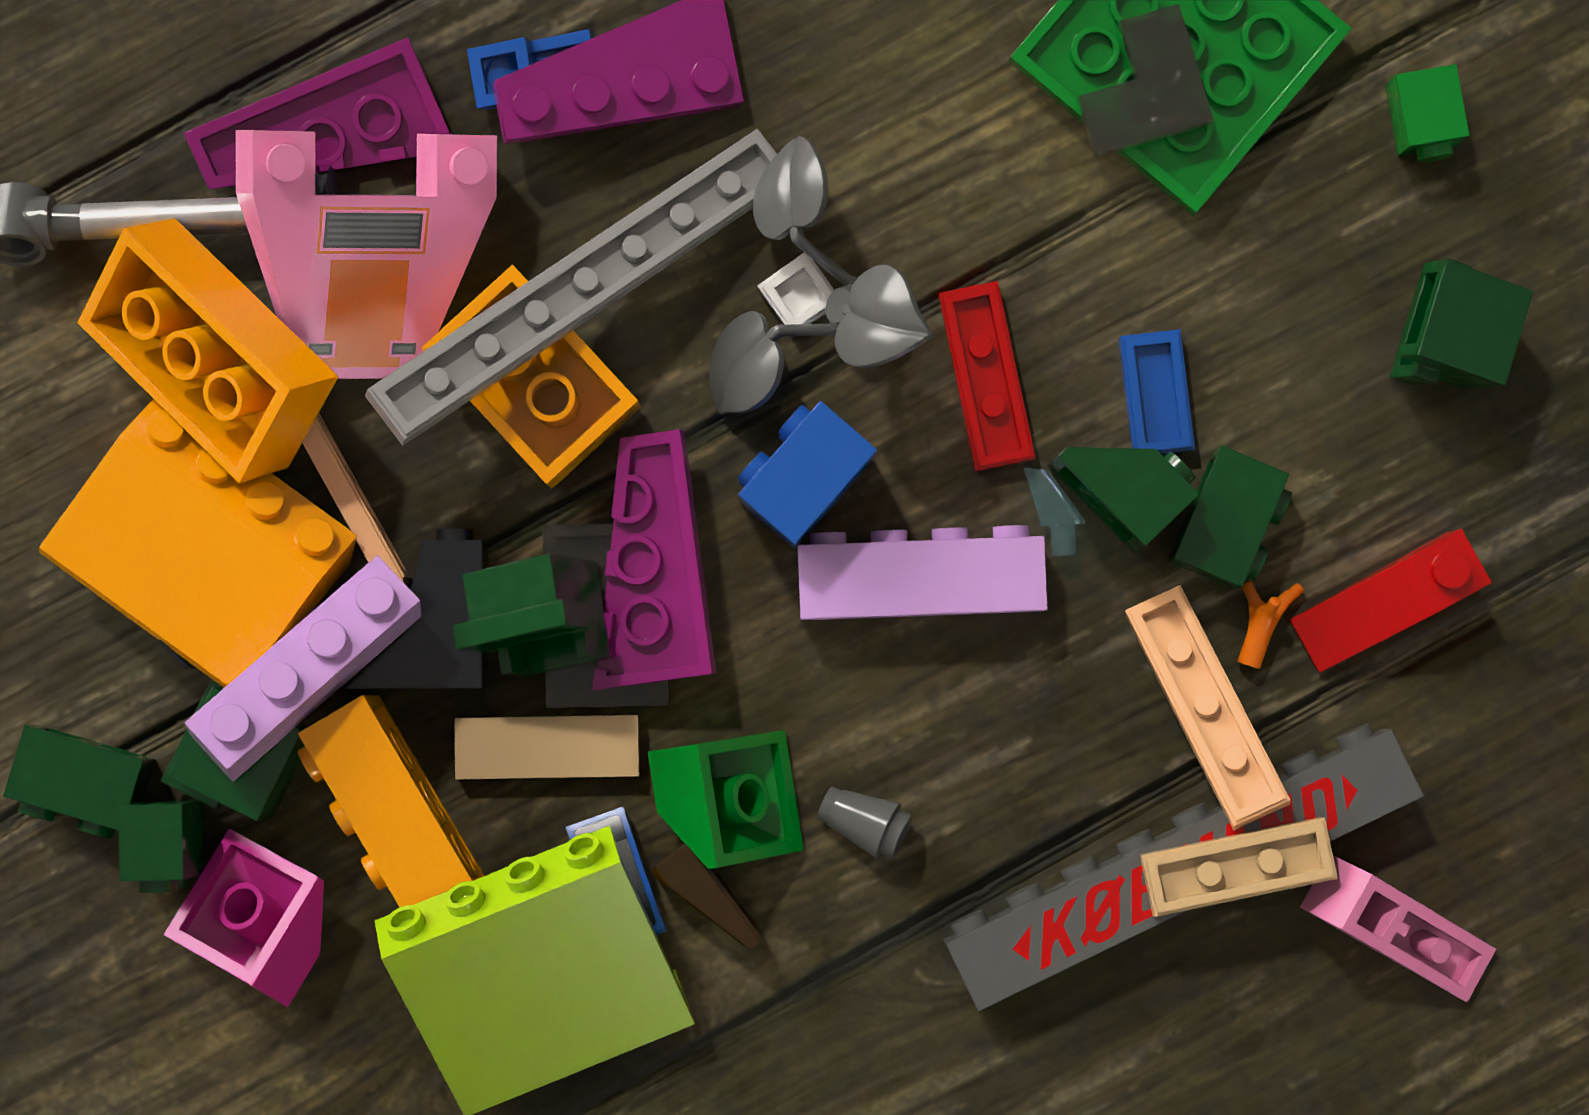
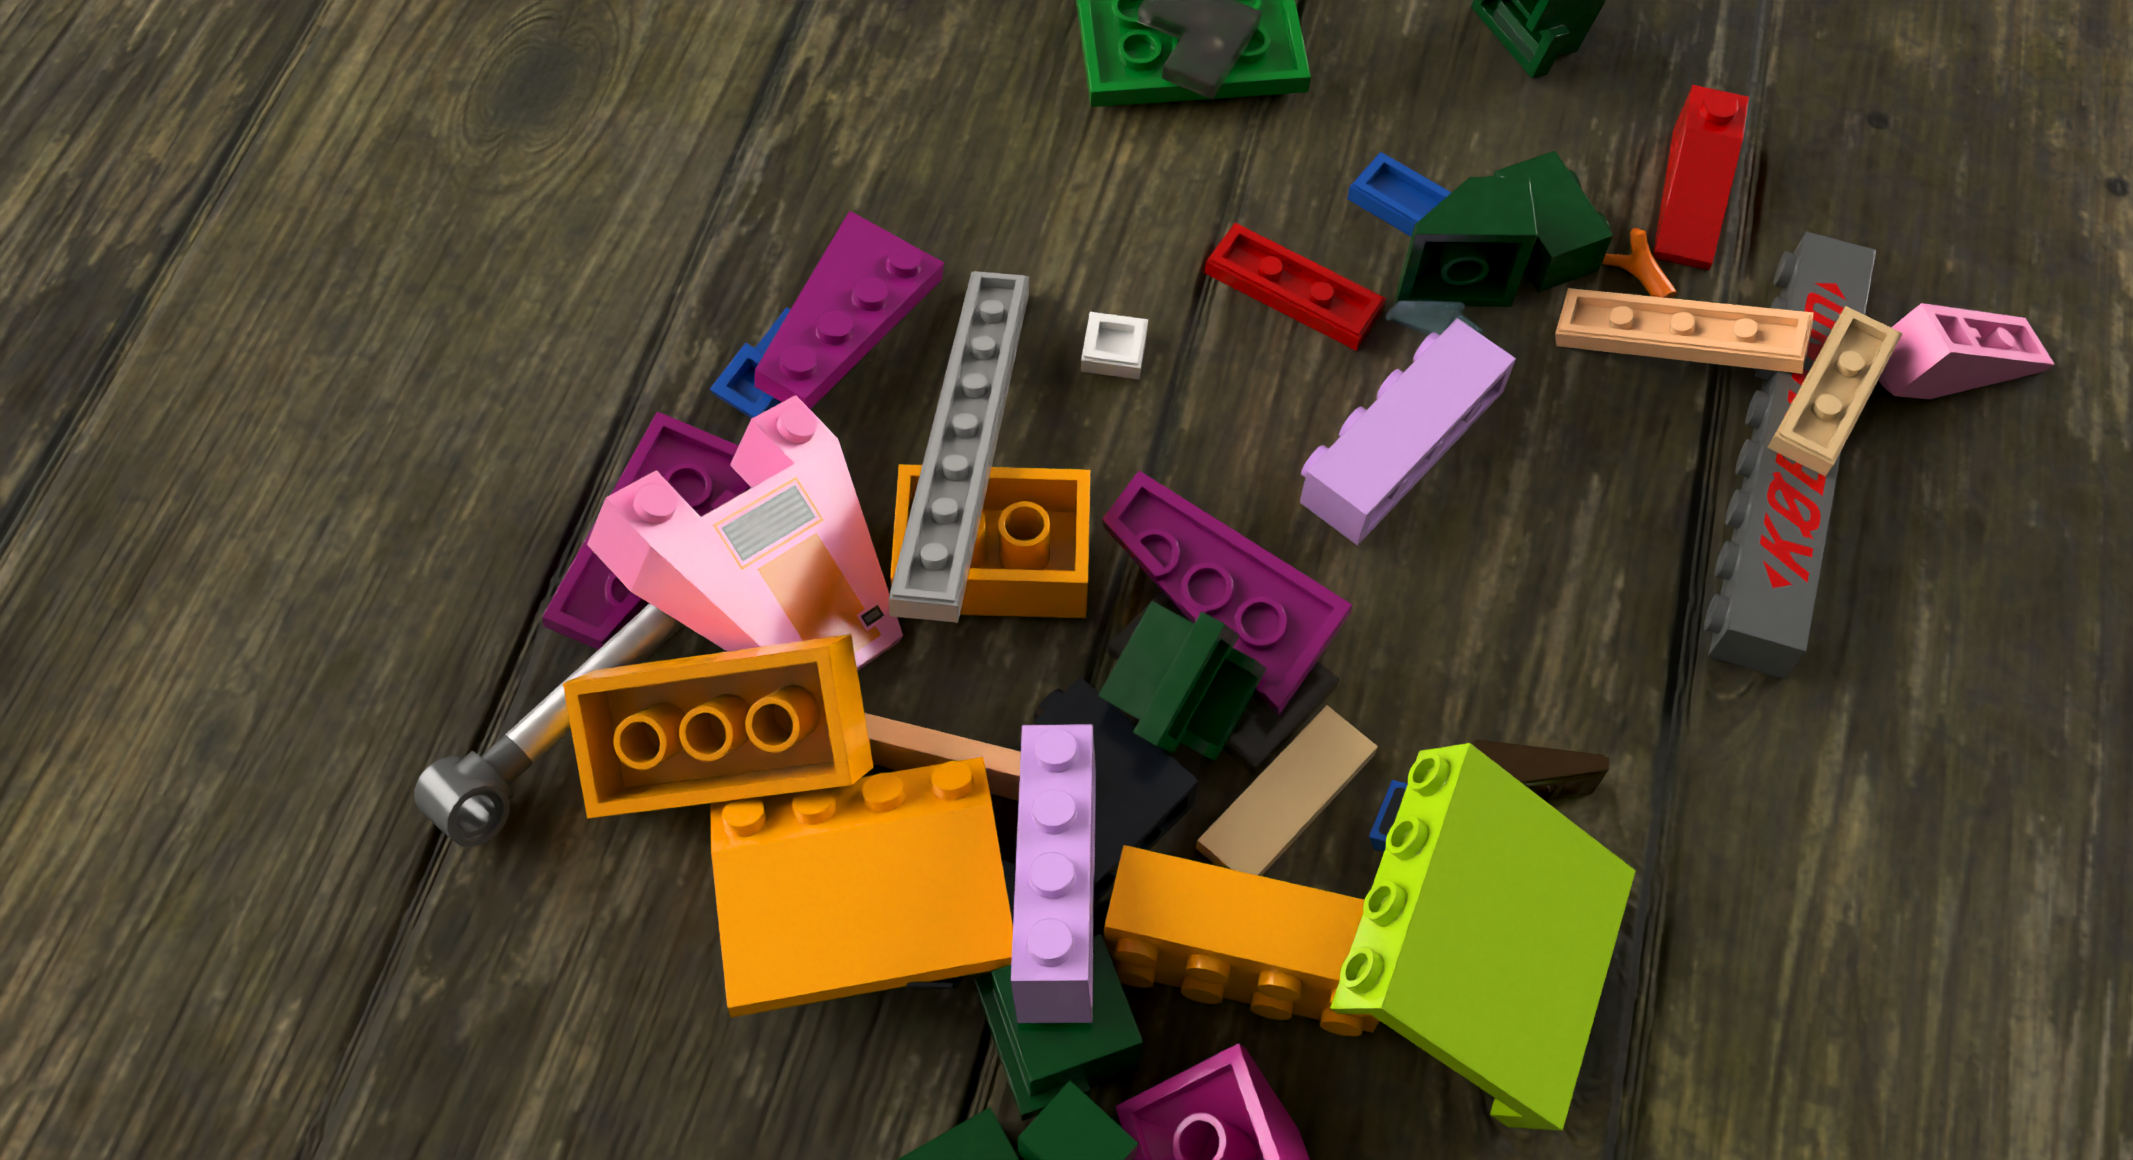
camera: 45 degrees left, 25 degrees down
green slope [648,730,804,869] -> none
dark grey plant [709,136,933,416] -> none
blue brick [737,400,877,550] -> none
dark grey cone [817,786,913,860] -> none

